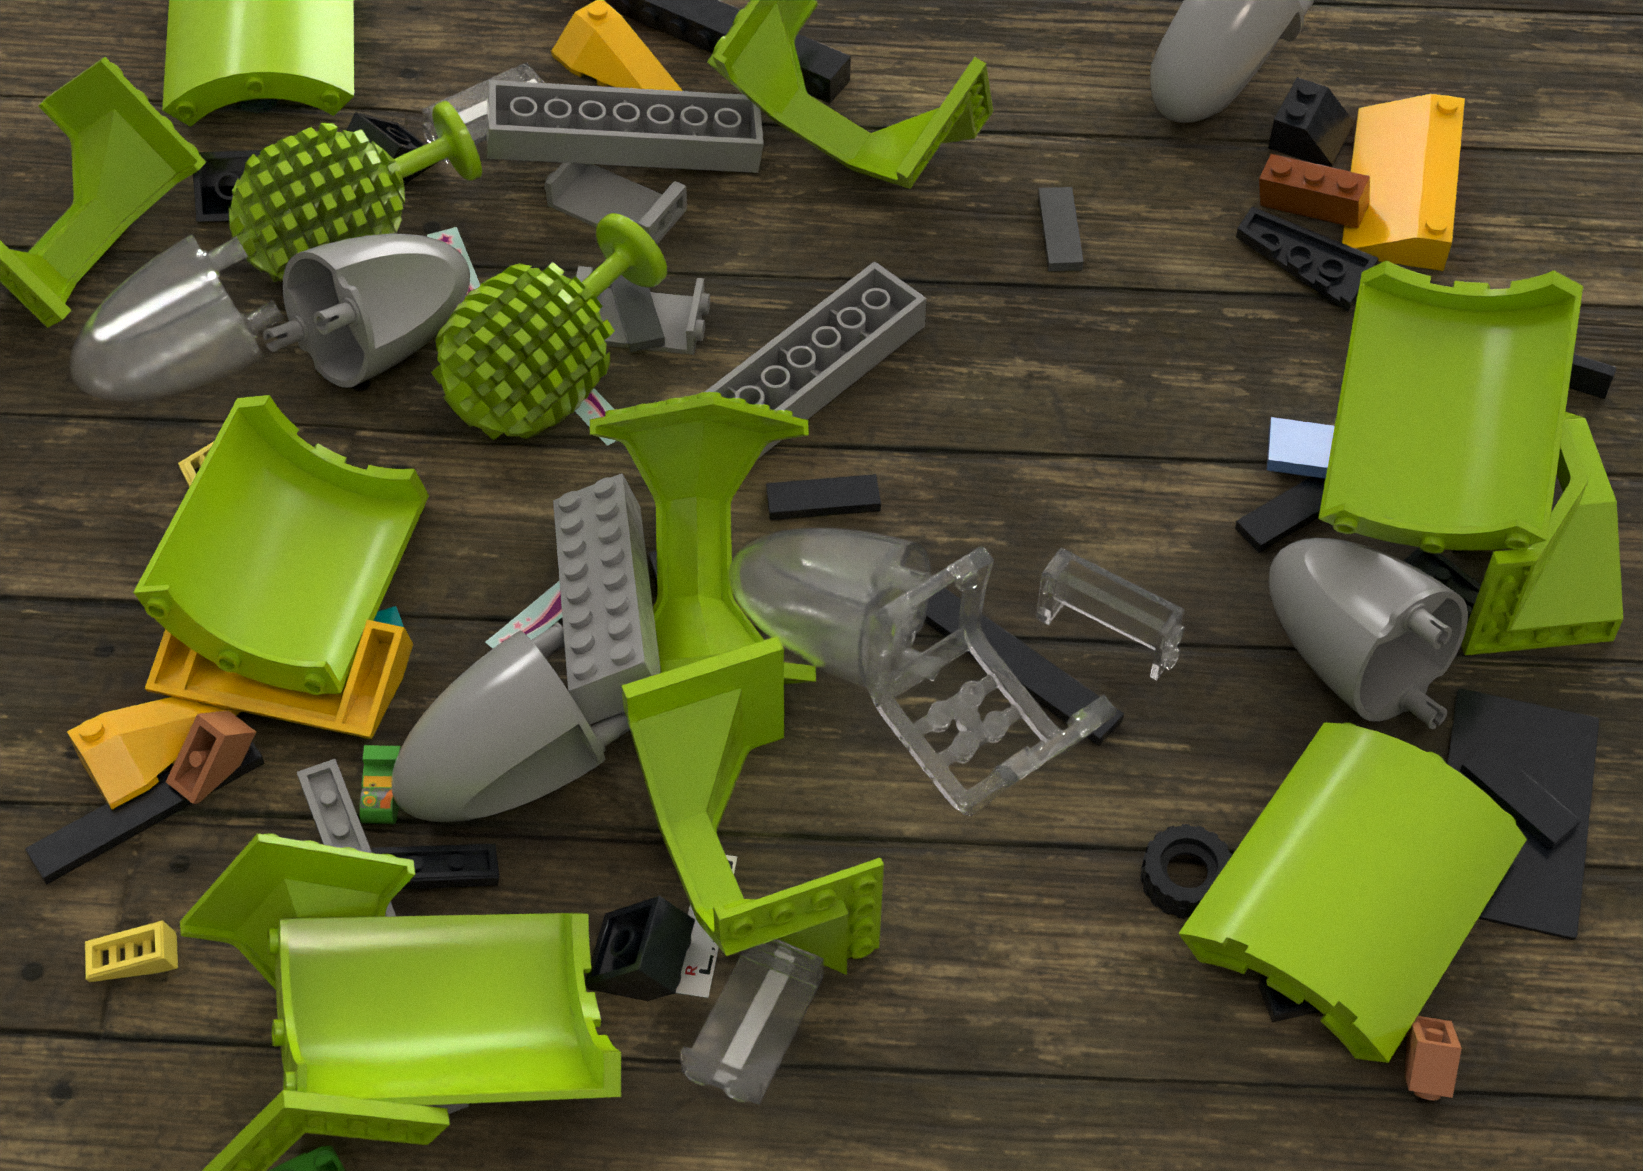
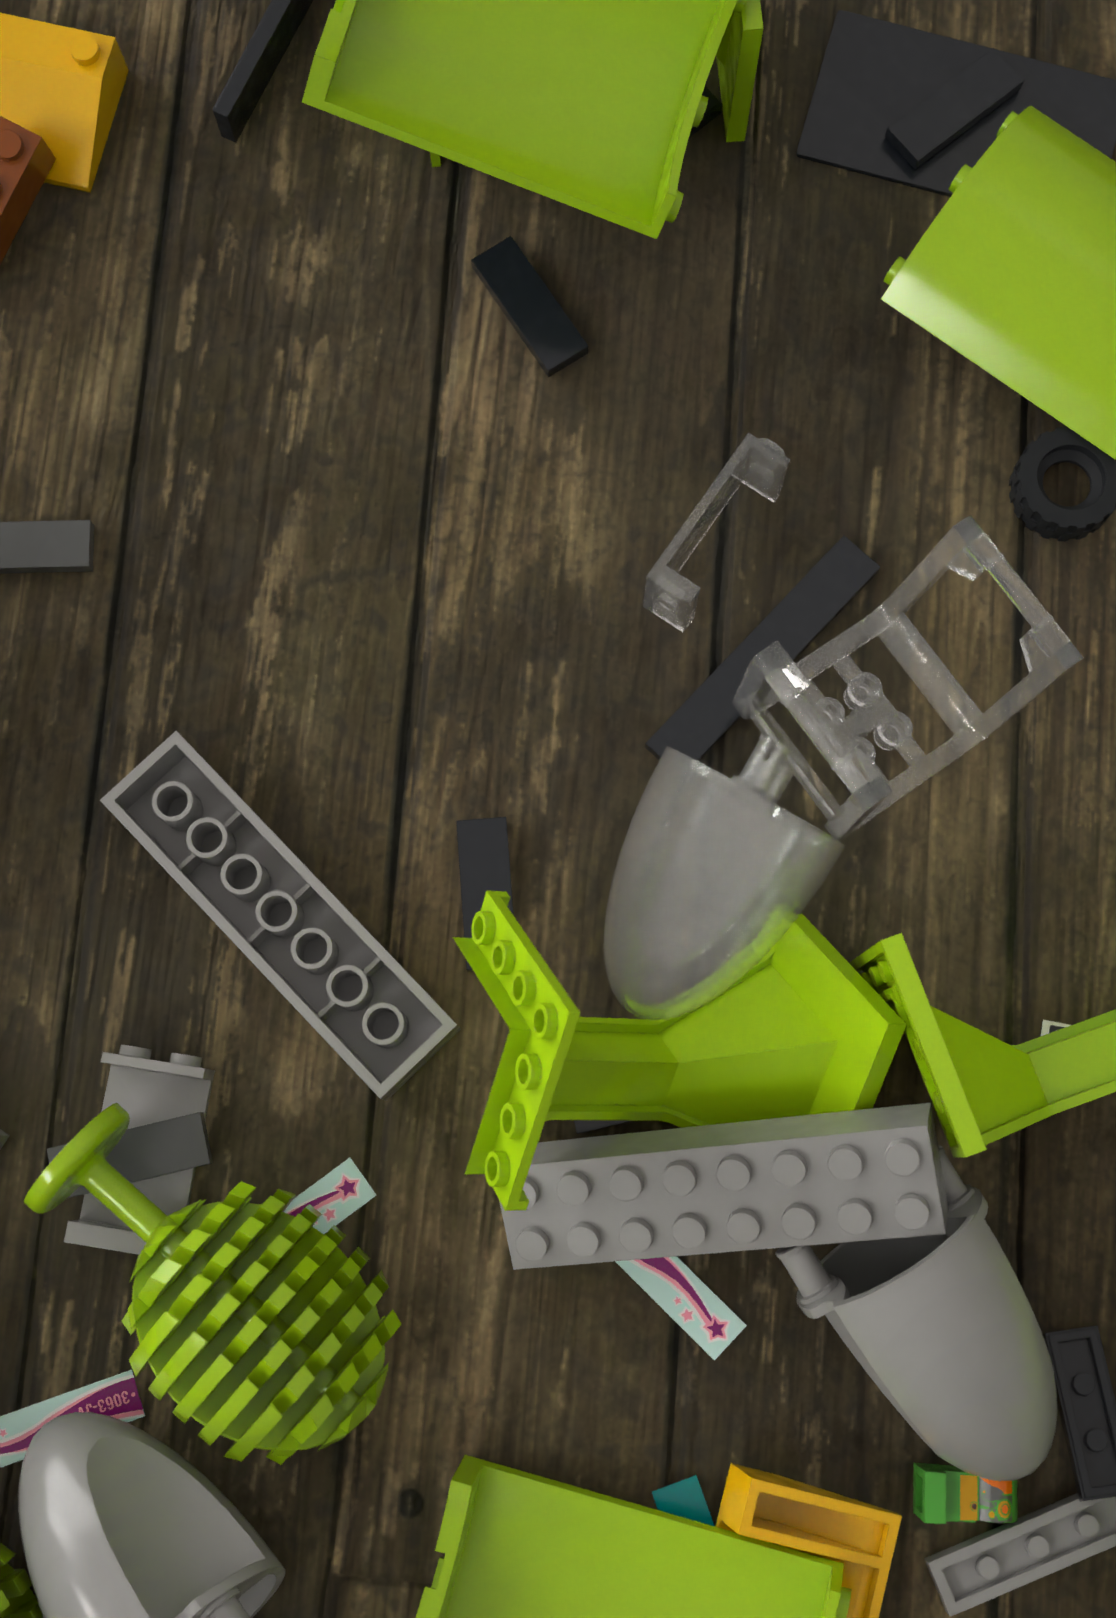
camera: 85 degrees left, 25 degrees up
black wing [1236,207,1378,312] -> none
tile [1267,417,1335,479] -> none
light grey windscreen [1268,538,1468,729] -> none

